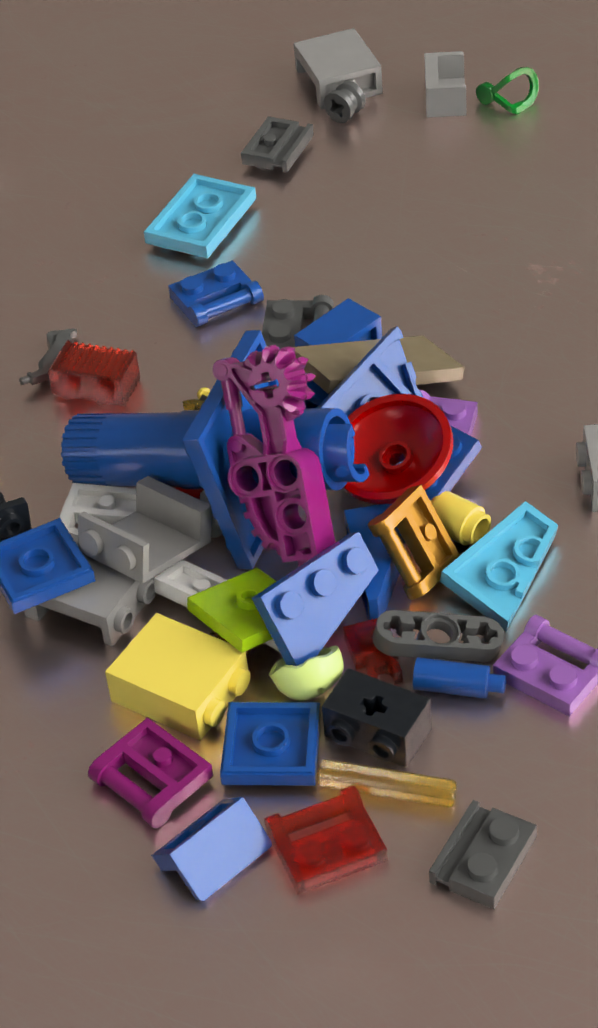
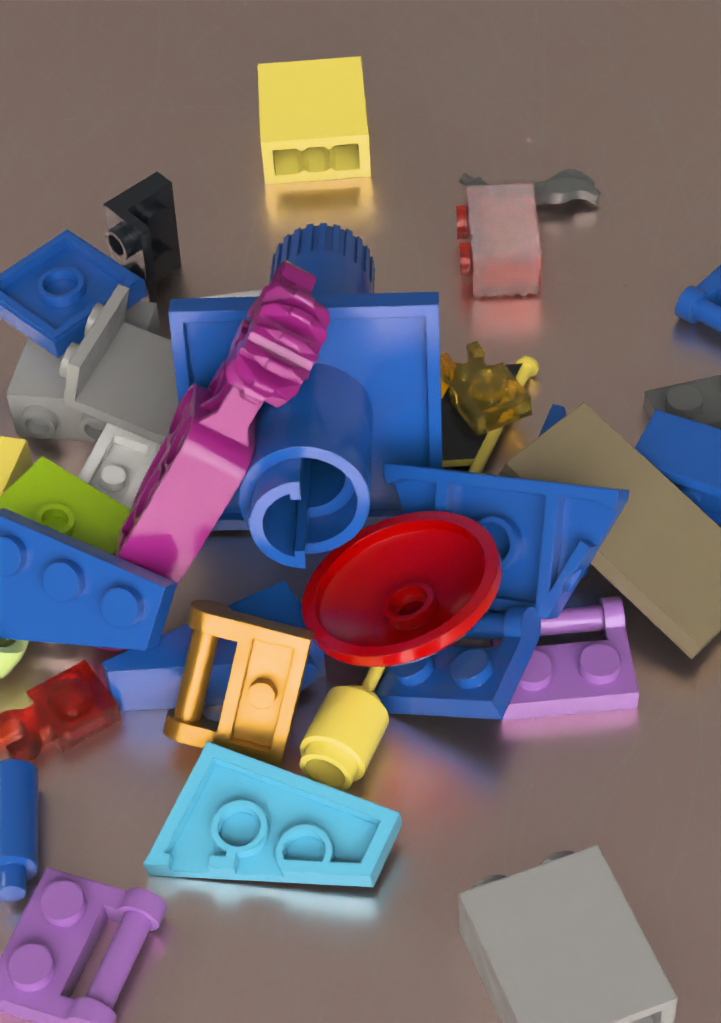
camera: 70 degrees right, 5 degrees up
dark grey beam [372,610,505,662] -> none

